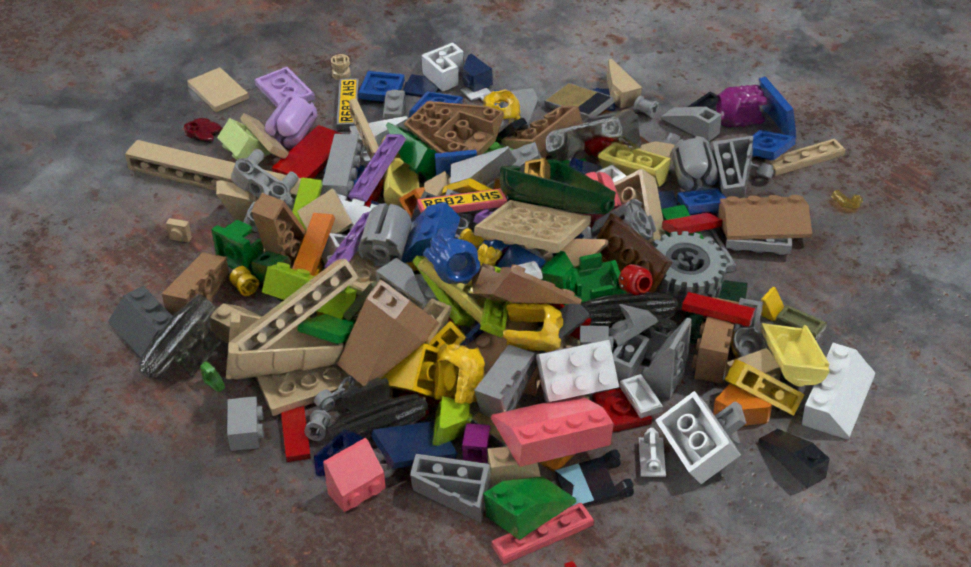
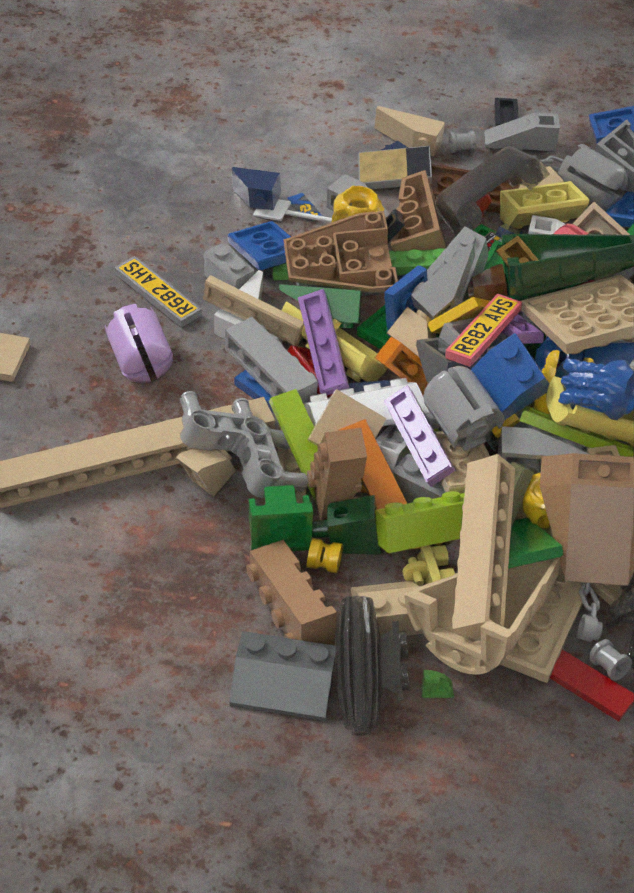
camera: 45 degrees left, 5 degrees up
tan plate [166,218,192,243] -> none
dark red plate [183,118,223,141] -> none
yellowish green slope [217,118,271,160] -> none
light grey brick [227,397,264,451] -> none
tan tile [240,113,289,159] -> none
lavender tile [254,67,315,107] -> none
red tile [272,125,343,179] -> none
tan wheel [331,54,351,80] -> none
blue plate [358,71,405,102] -> none
dark blue piece [402,74,440,97] -> none
white brick [422,43,464,91] -> none
magenta piece [716,85,767,127] -> none
blue tile [759,76,797,138] -> none

